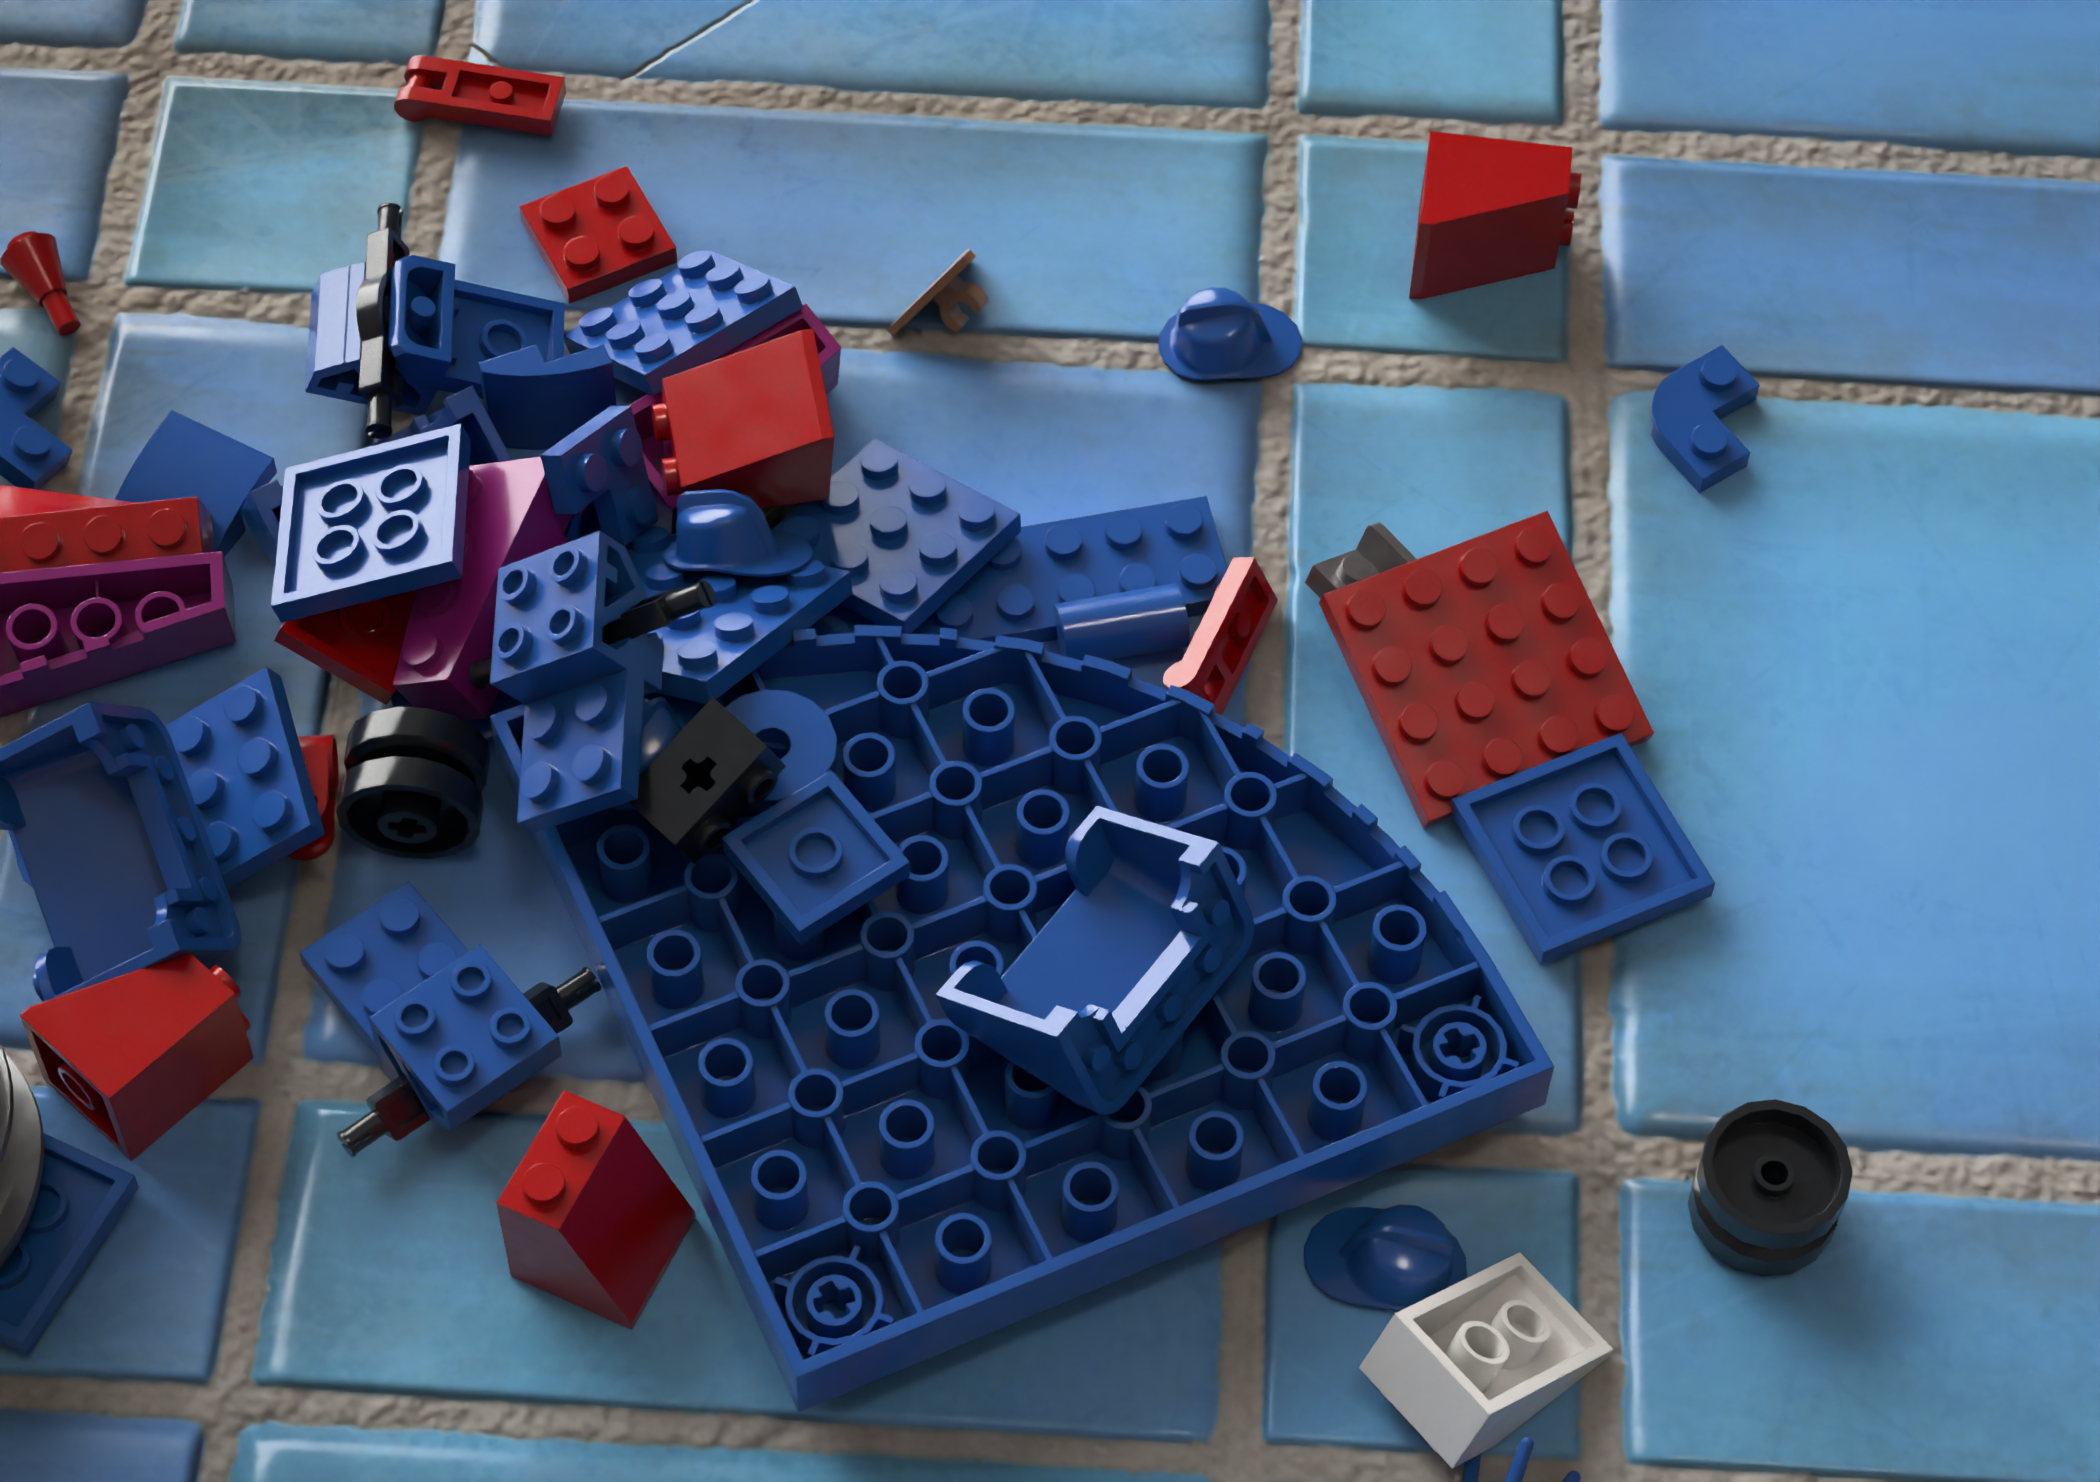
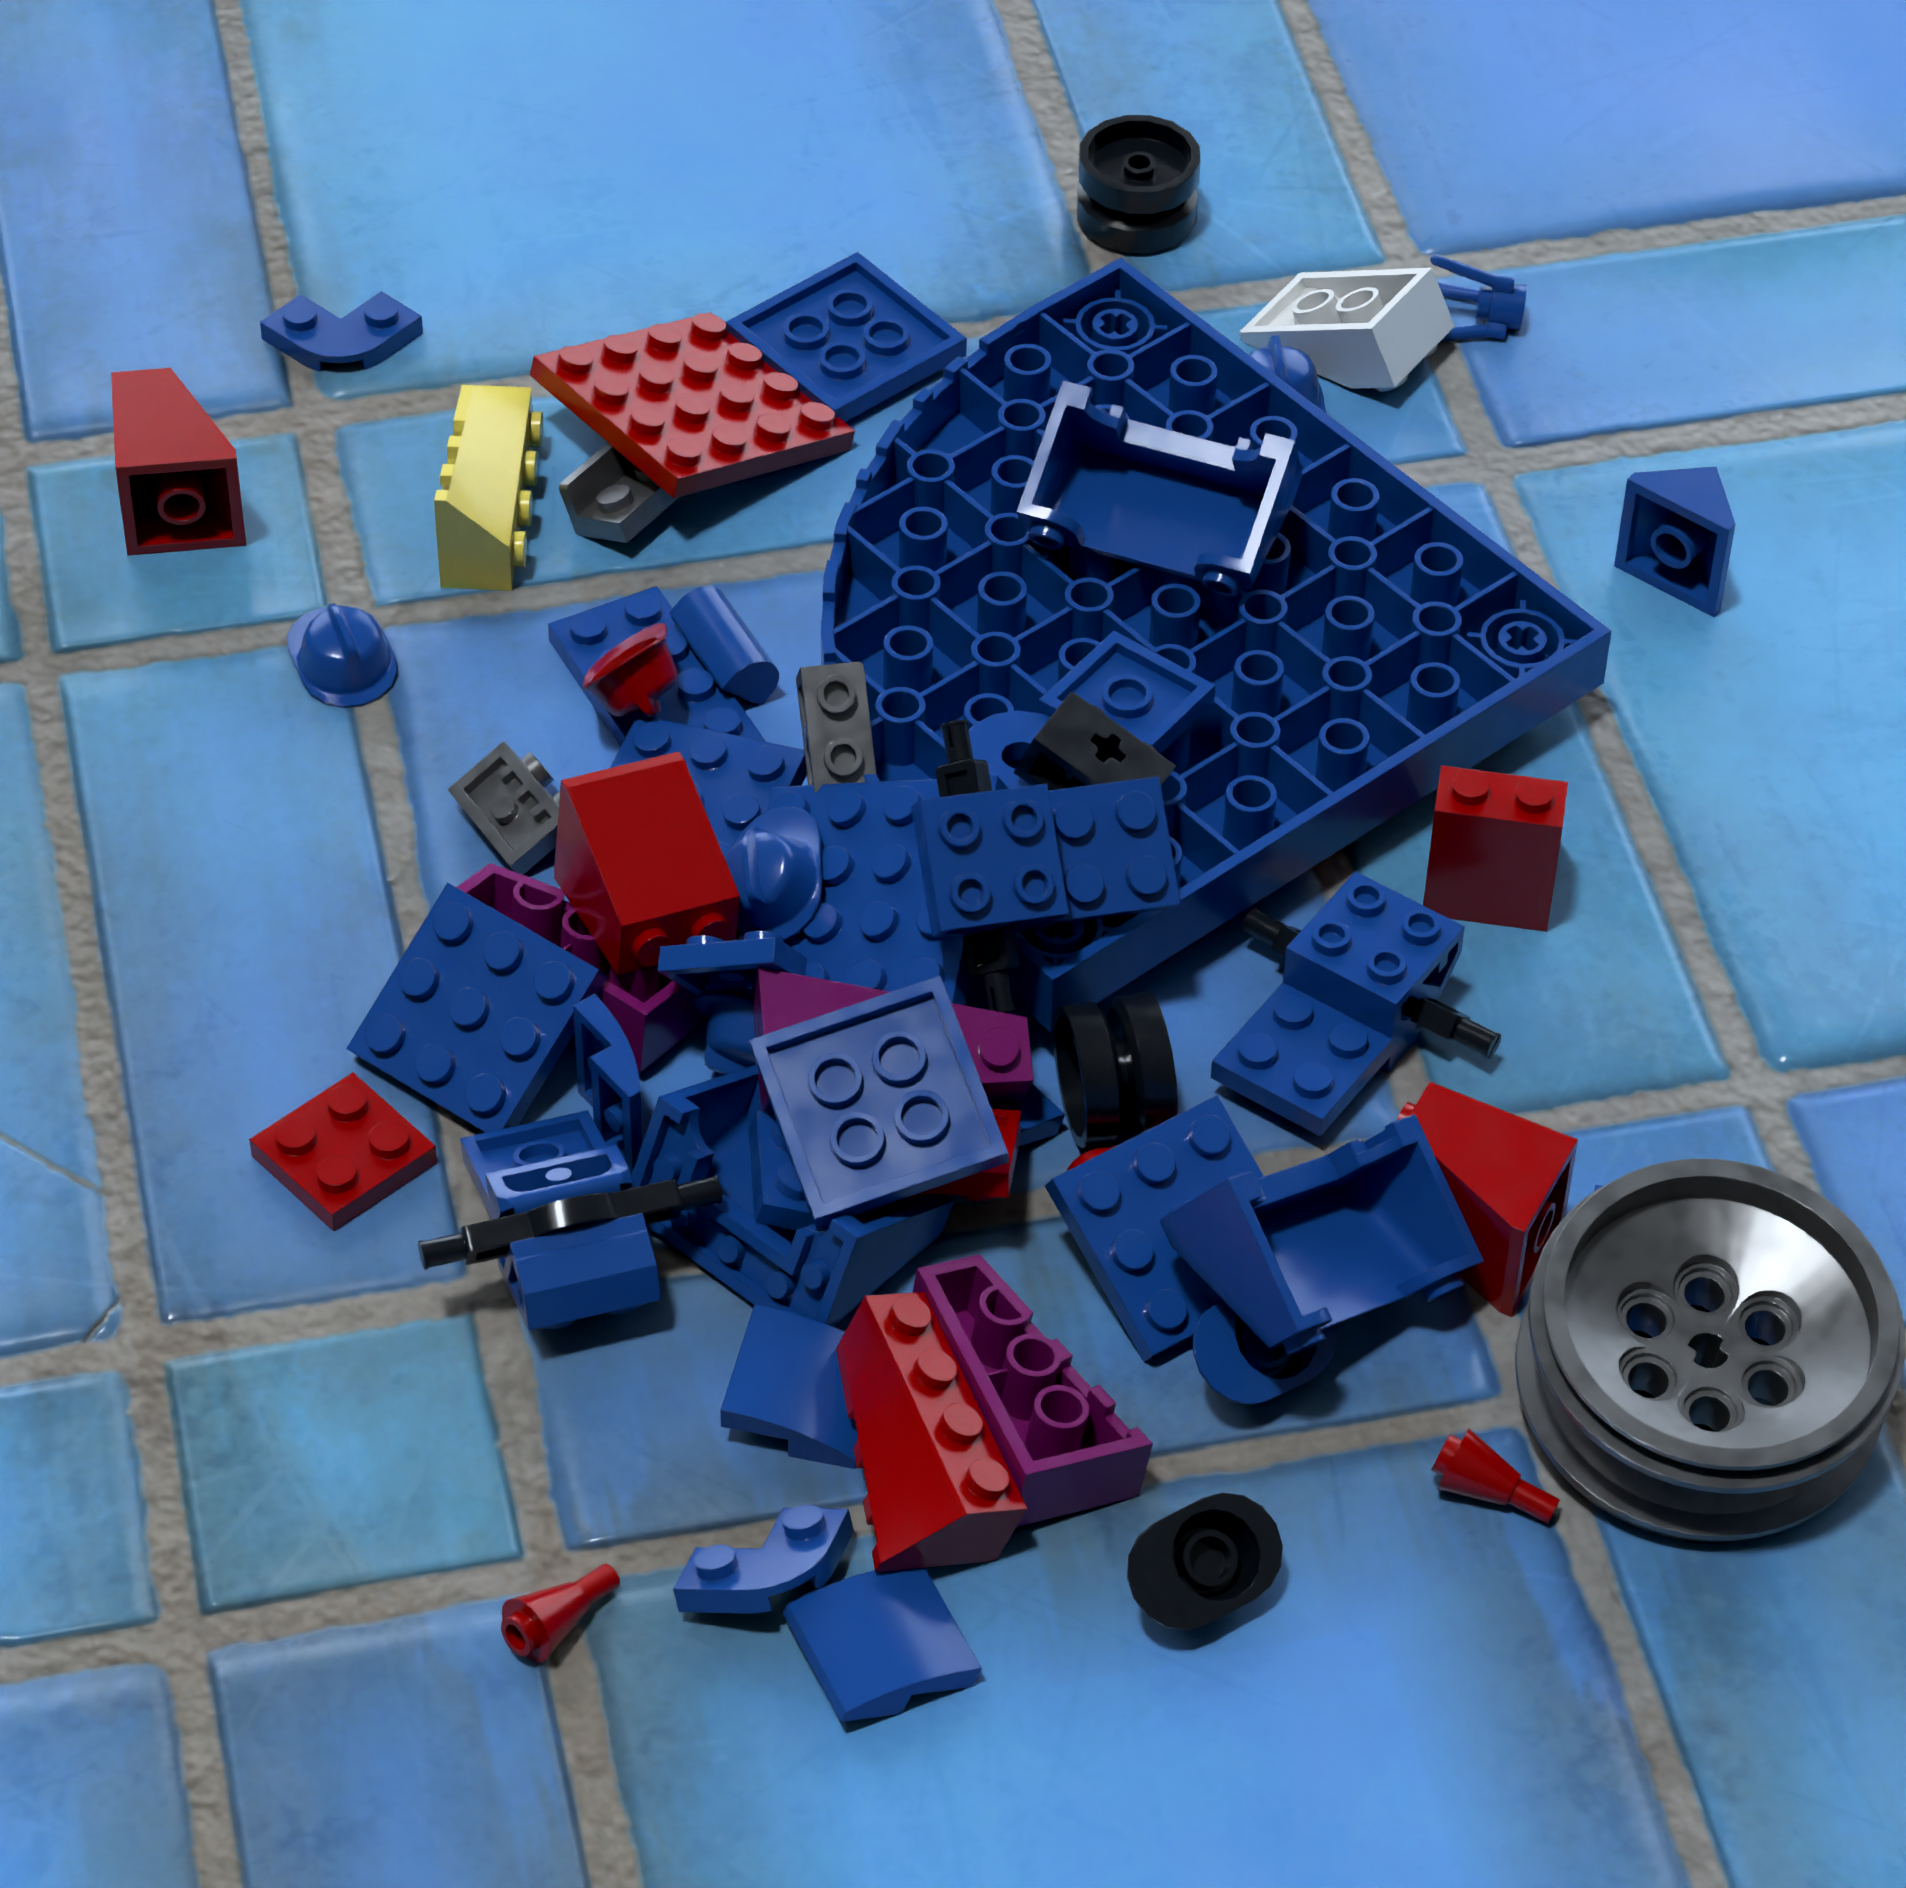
camera: 105 degrees left, 10 degrees down
red plate [394,55,566,136] -> none
medium nougat piece [887,248,989,336] -> none
red plate [1163,557,1278,716] -> none
none -> light yellow wedge [434,385,543,591]
none -> flat silver bracket [447,741,560,875]
none -> red piece [581,623,678,717]
none -> flat silver bracket [796,662,876,793]

